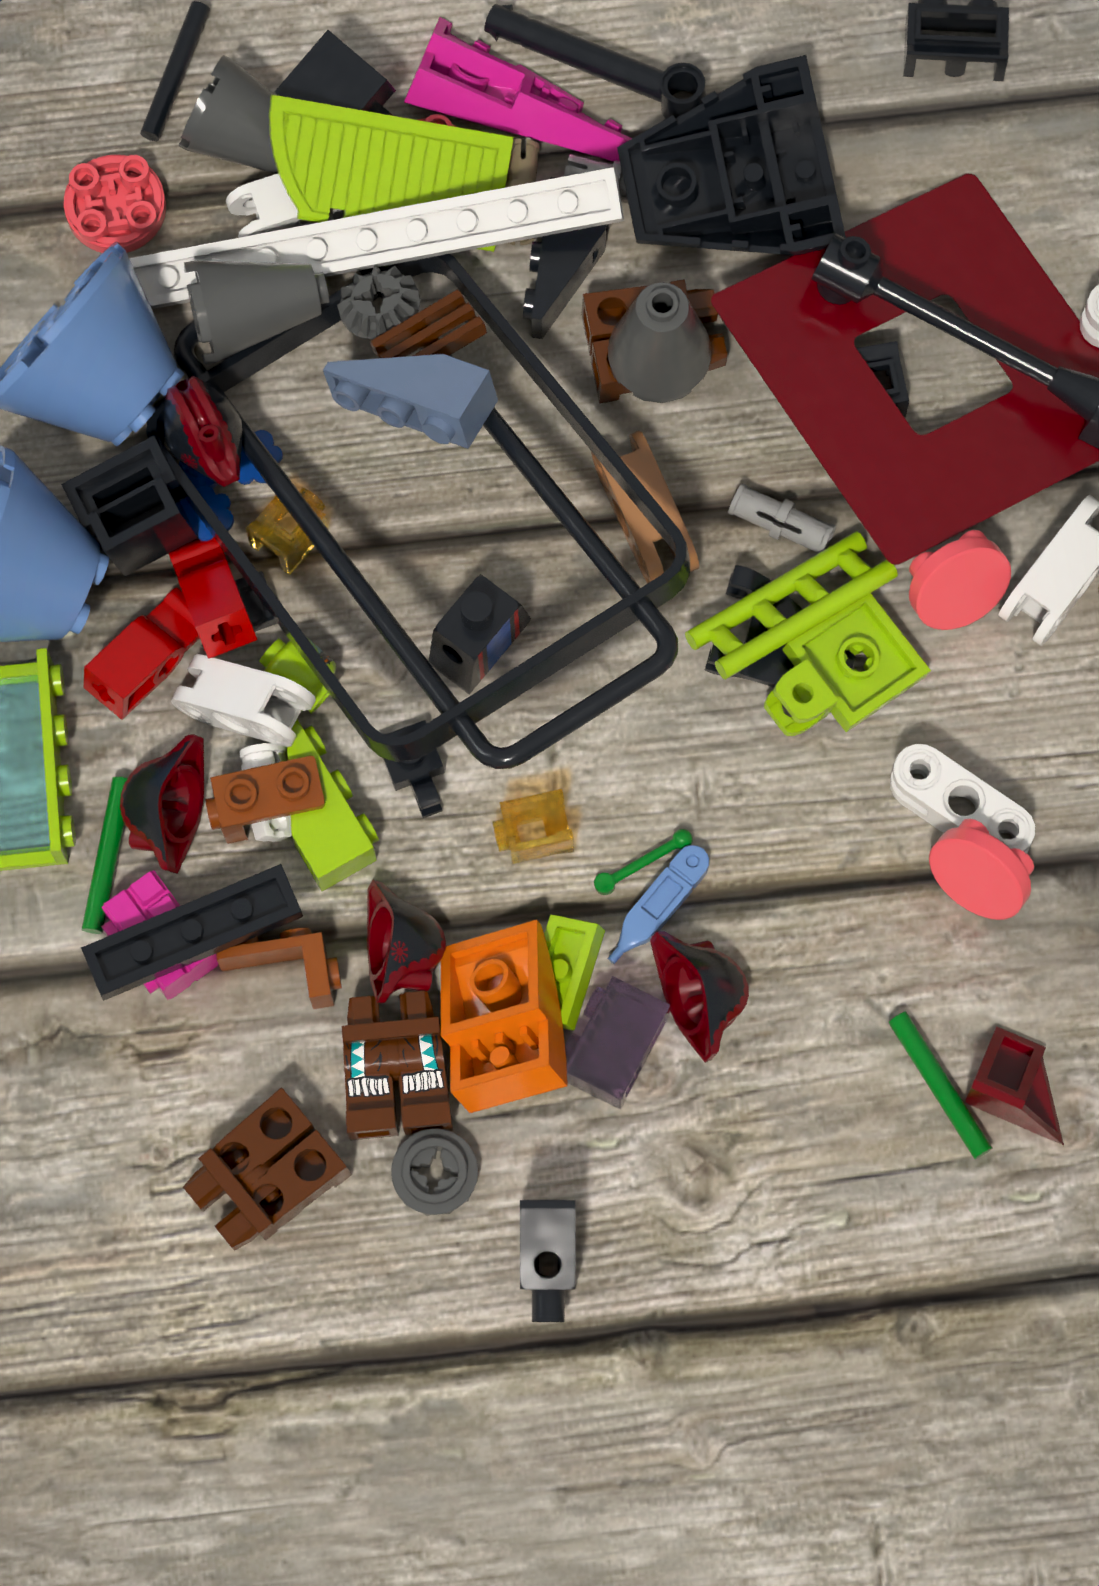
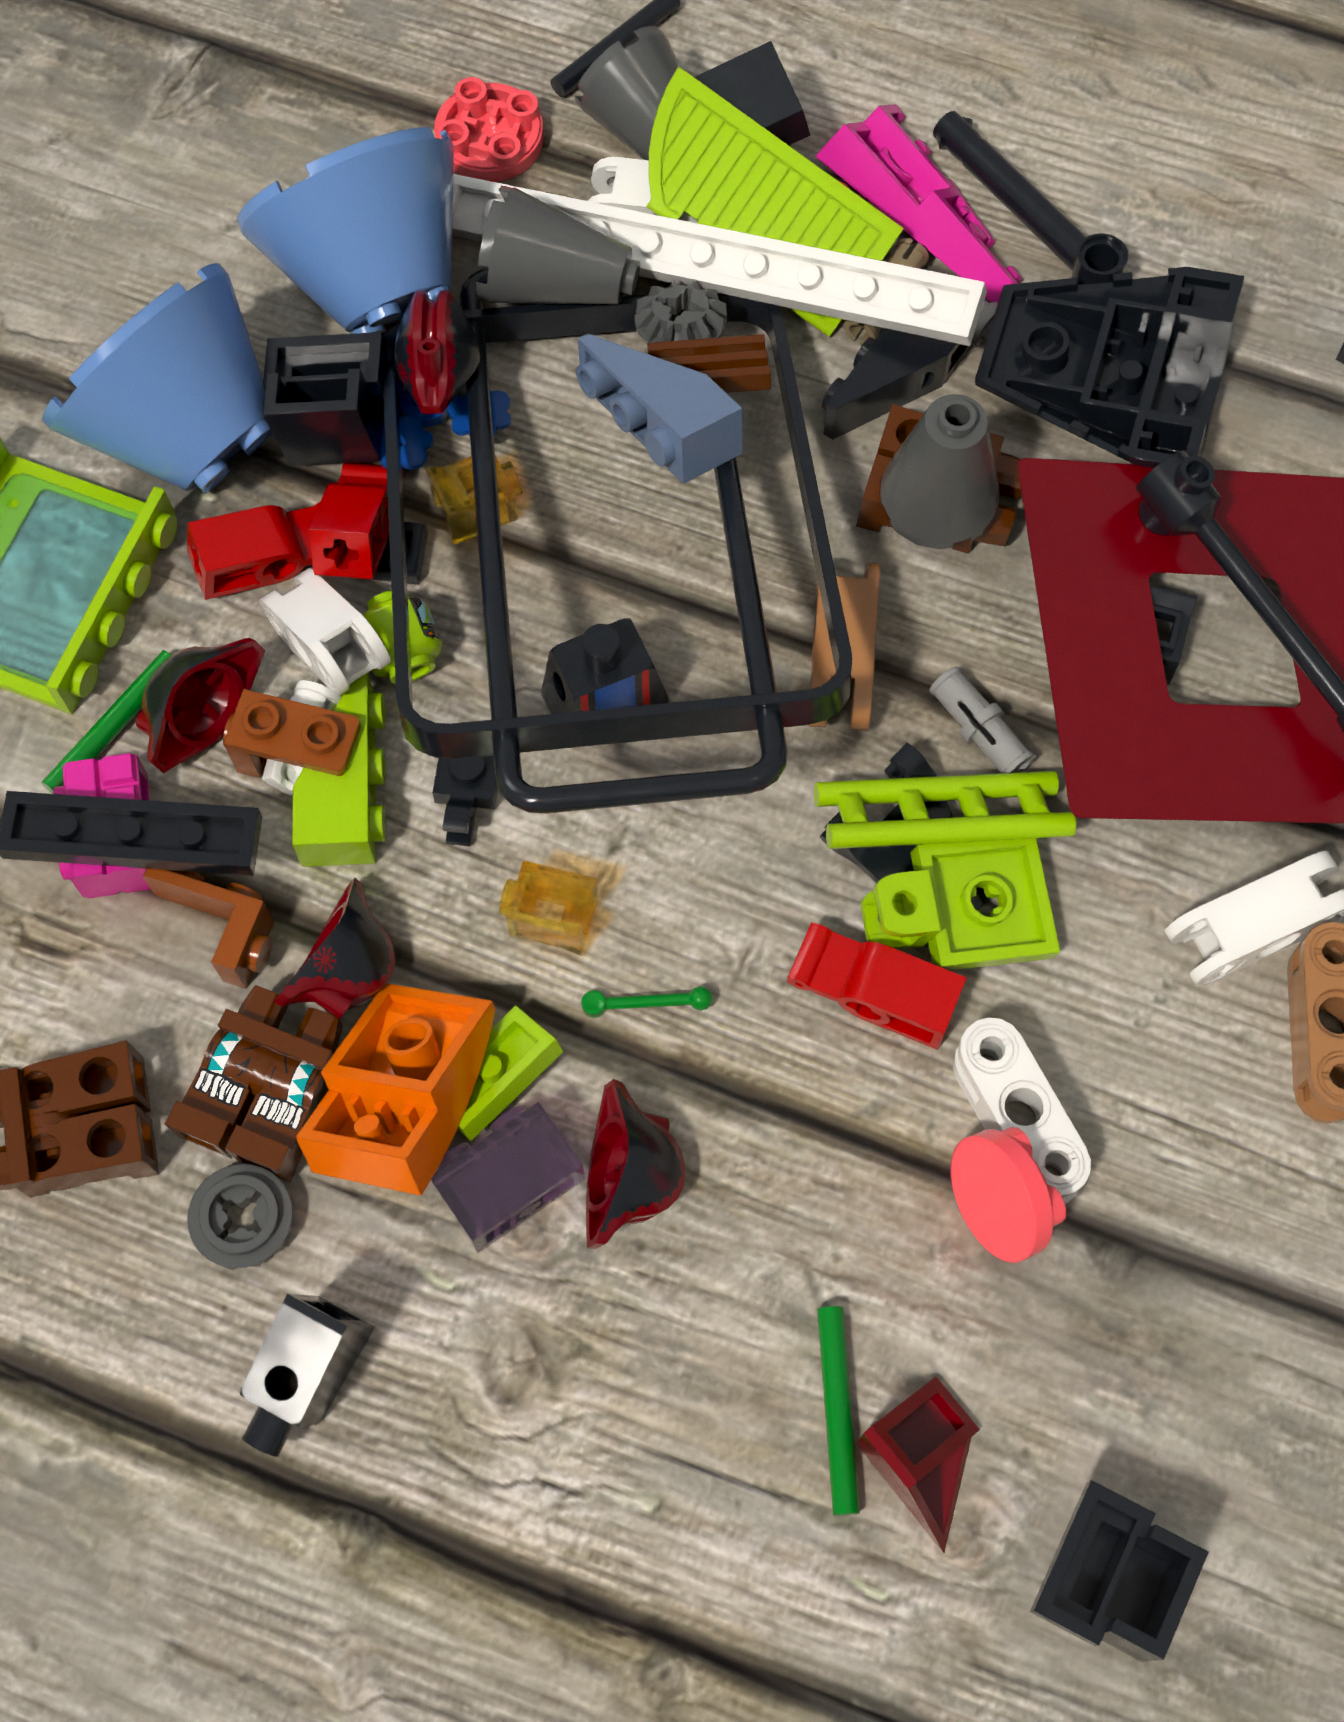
camera: 25 degrees right, 5 degrees down
medium blue piece [607,845,709,964] -> none
coral tile [909,530,1011,630] -> none
none -> red piece [787,922,967,1050]

